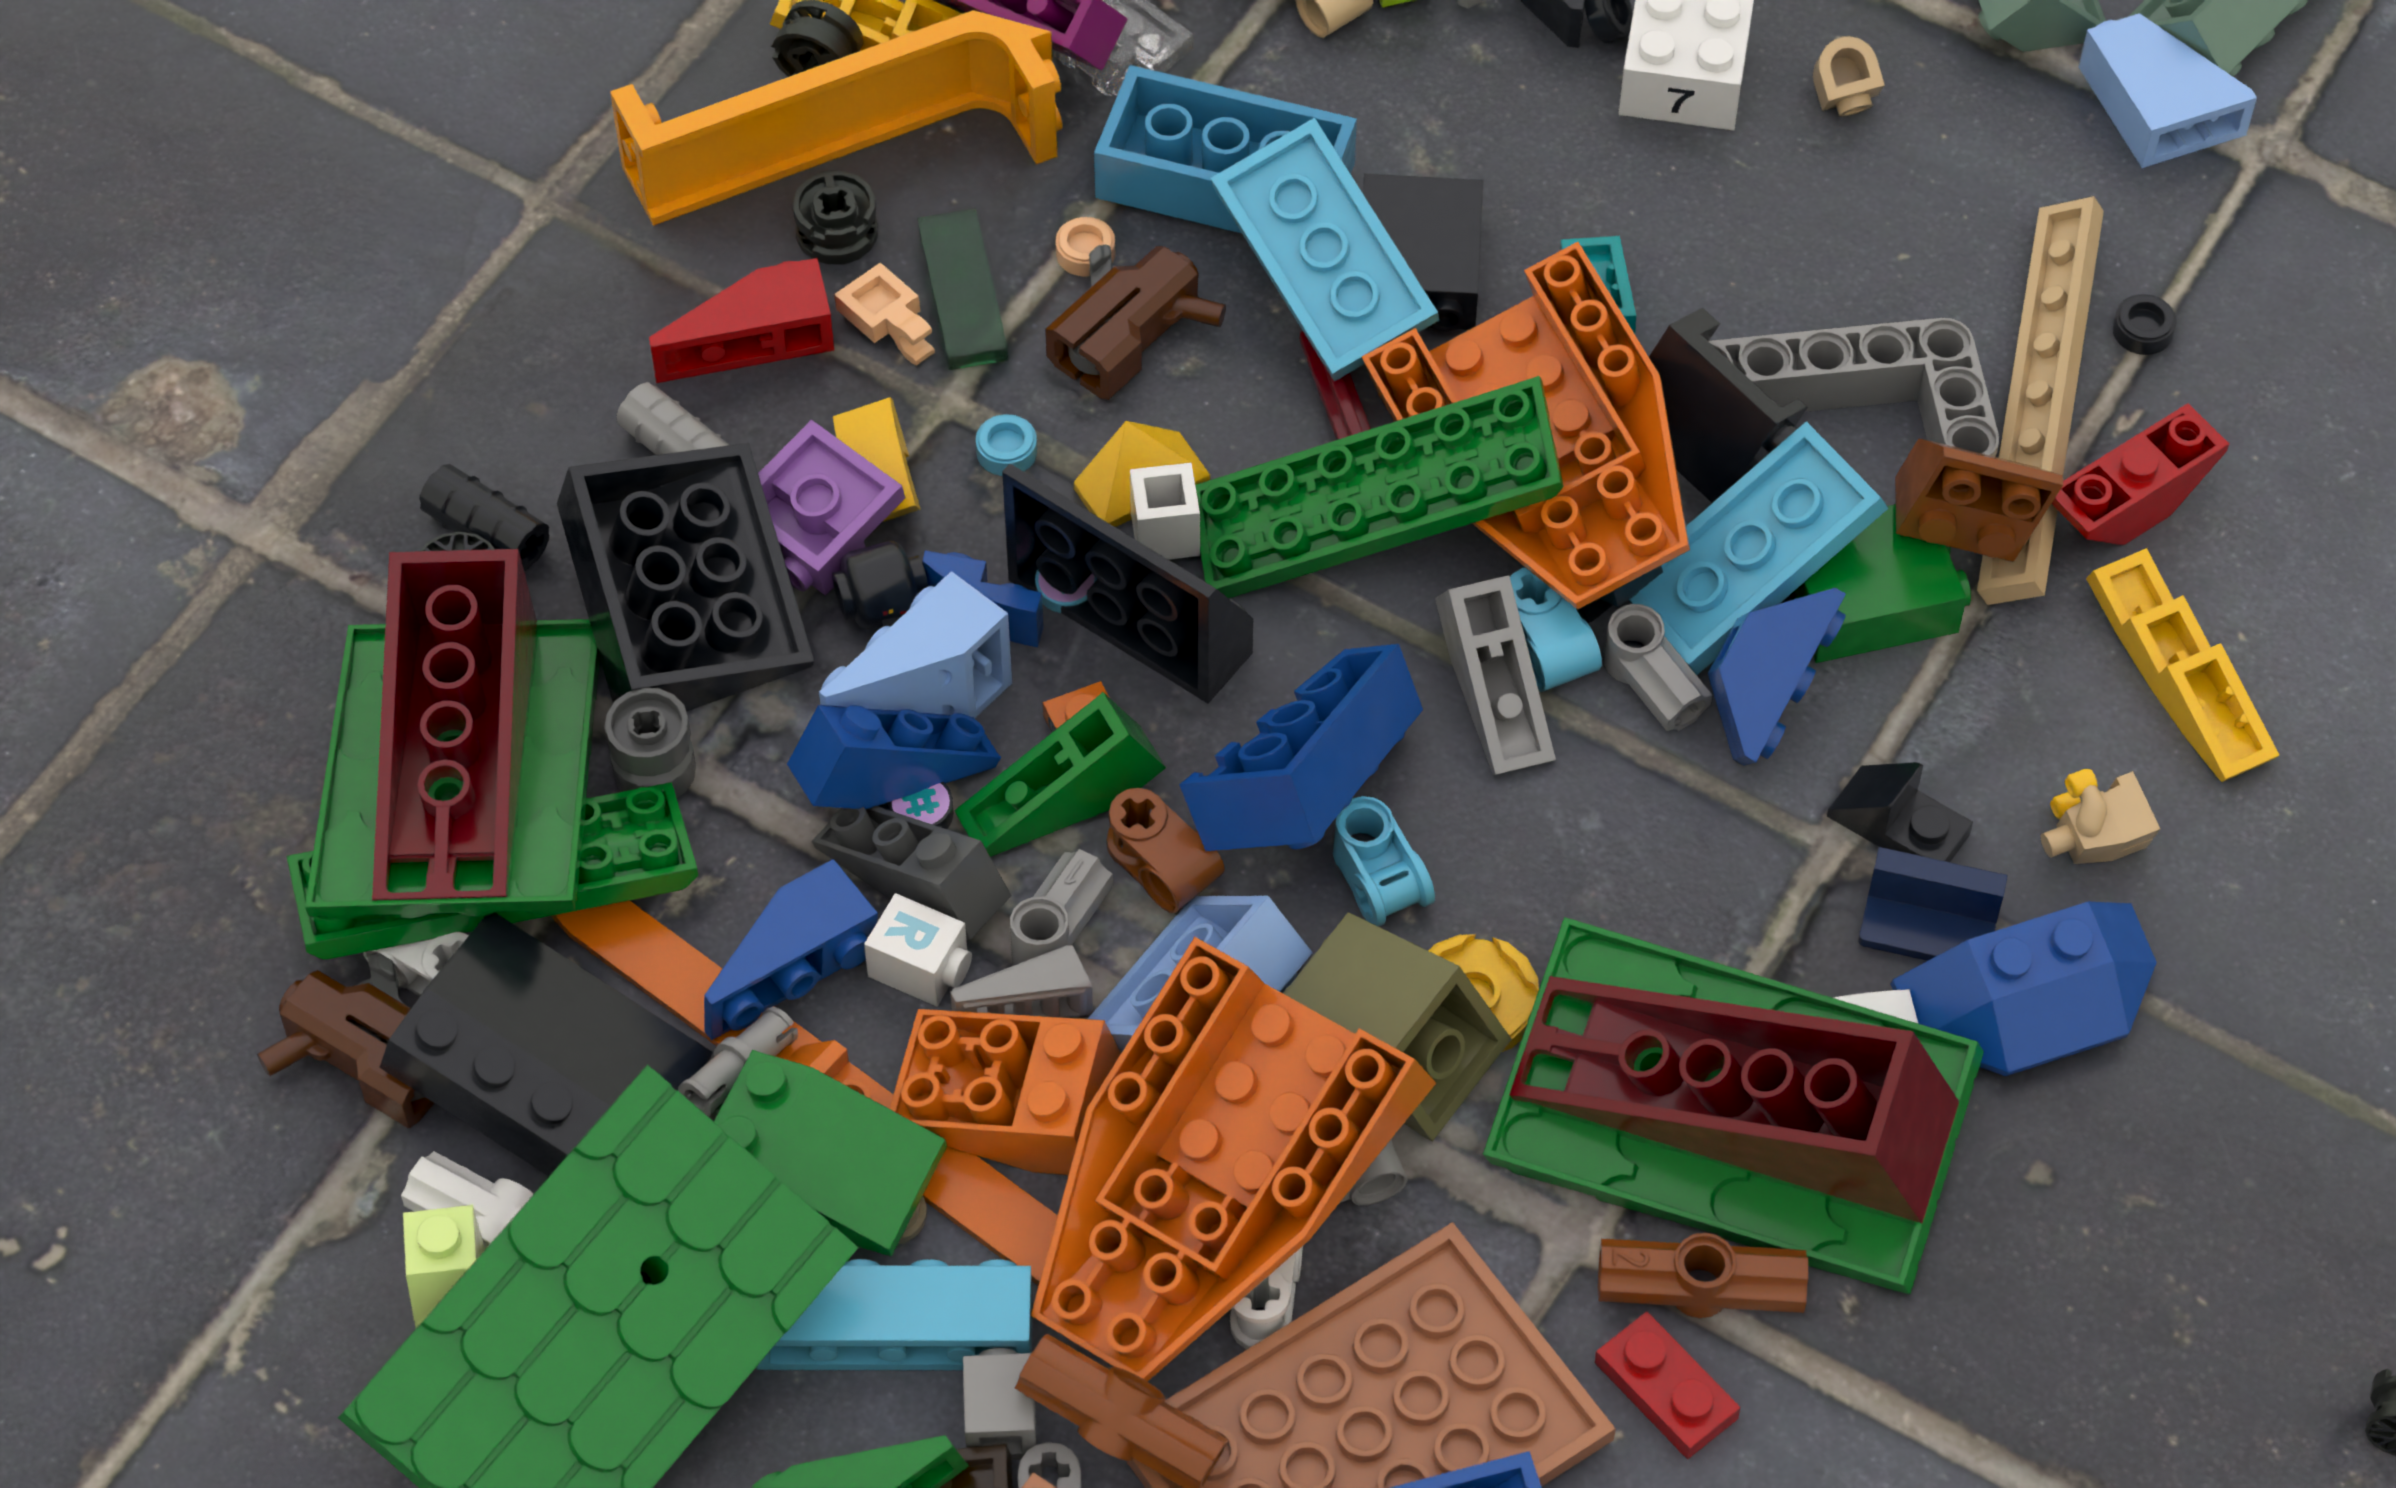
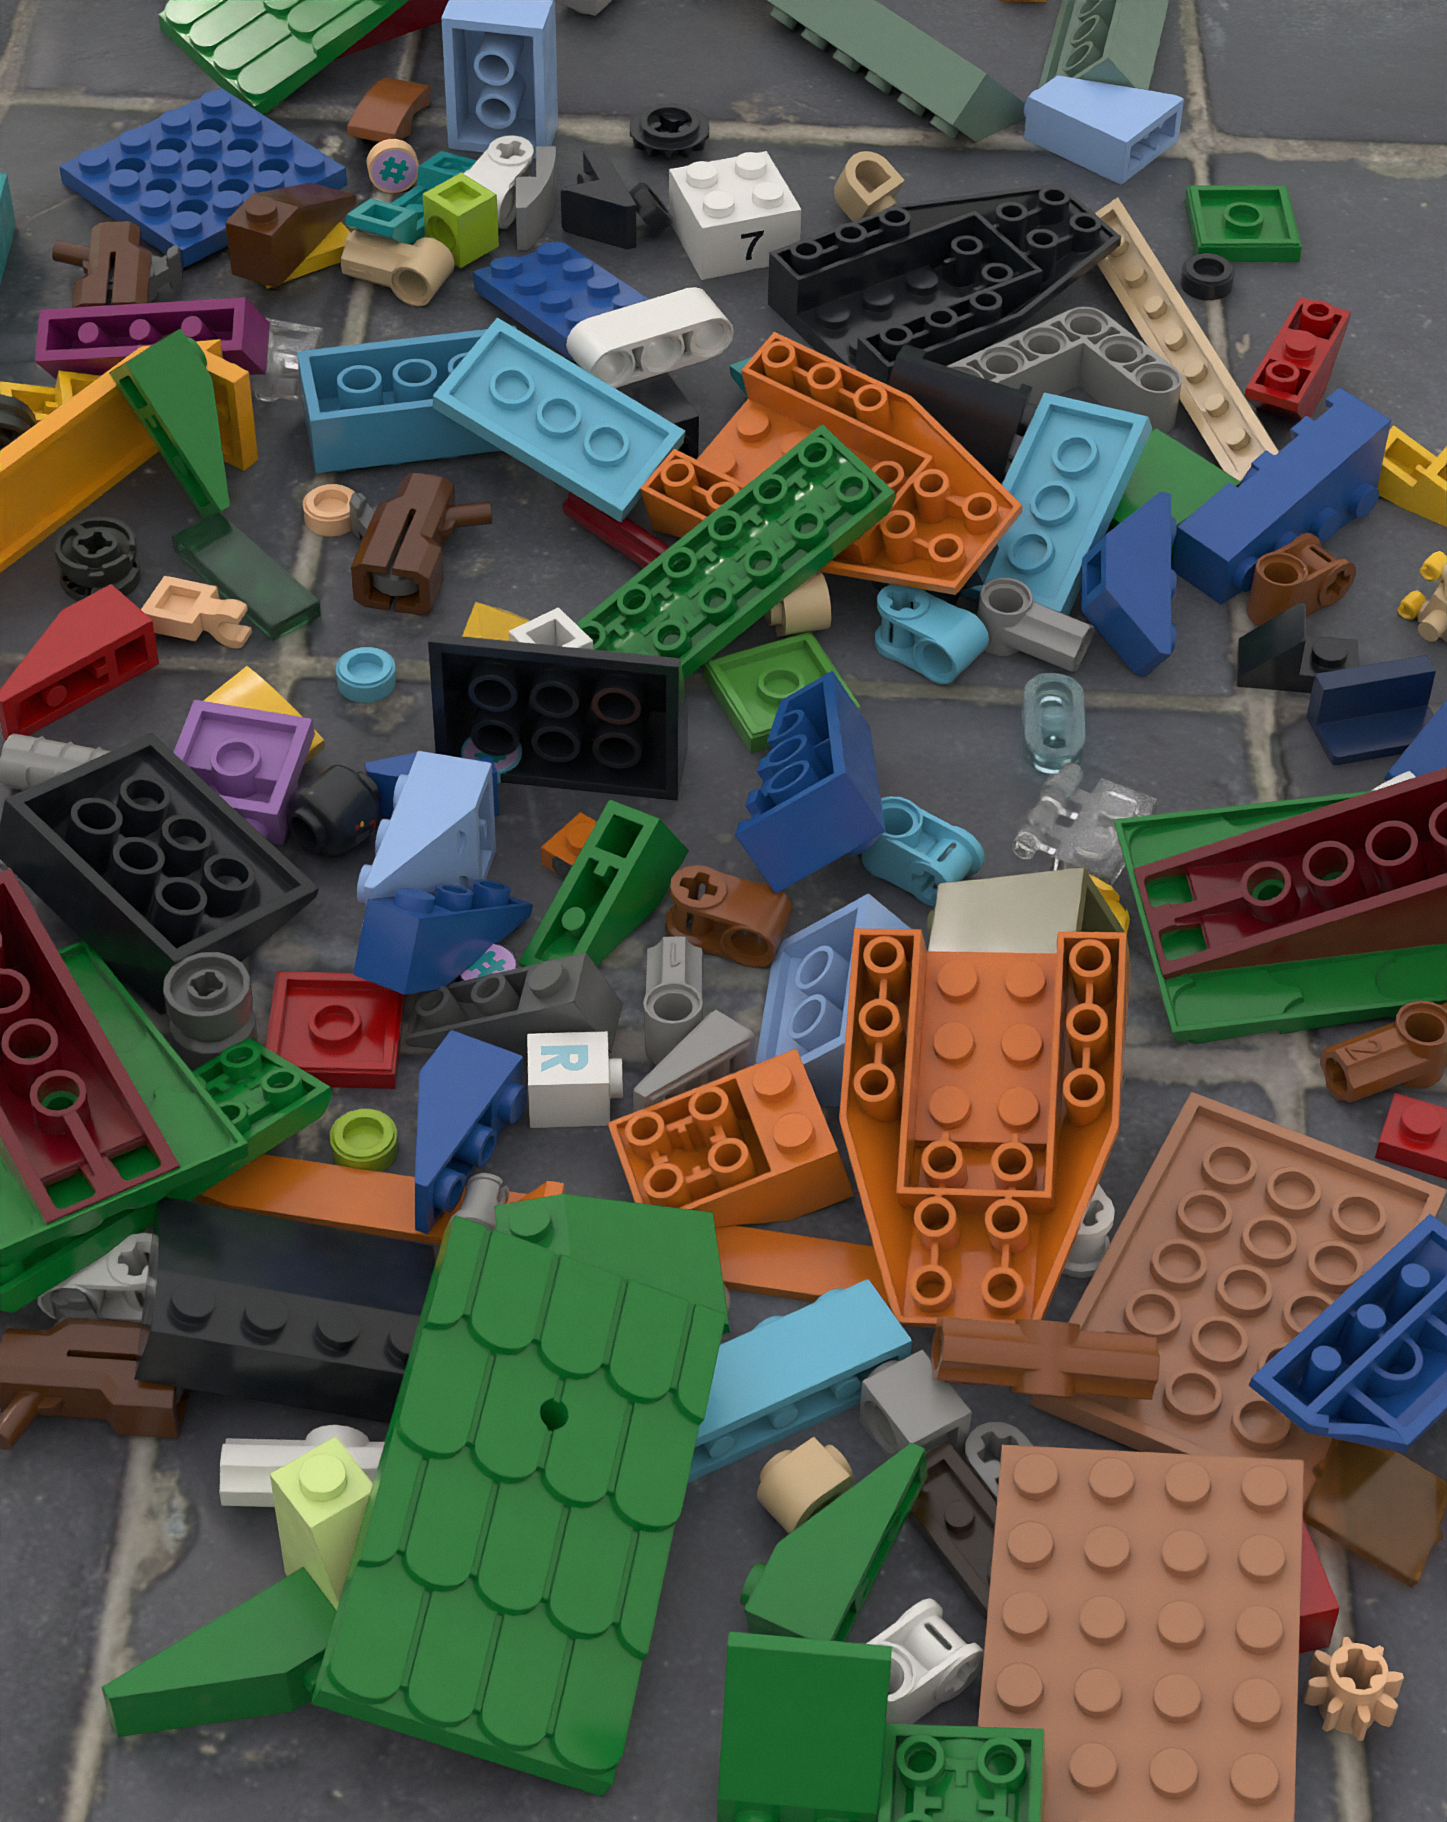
camera: 30 degrees left, 10 degrees down
light grey slope [1435,575,1556,776] -> none
dark orange slope [1895,438,2063,562] -> none
none -> green slope [102,1567,337,1737]
none -> green slope [109,329,230,518]
none -> red tile [265,971,406,1089]
none -> lime tile [330,1109,399,1172]
none -> blue plate [472,242,650,361]
none -> white beam [566,287,734,388]
none -> bright green tile [703,631,861,754]
none -> tan plate [757,1437,854,1534]
none -> tan plate [765,571,831,637]
none -> black wedge [768,183,1121,385]
none -> clear plate [1011,763,1158,886]
none -> clear light blue plate [1022,673,1086,774]
none -> blue wedge [1171,387,1391,605]
none -> green tile [1184,185,1302,262]
none -> dark orange piece [1246,532,1356,626]

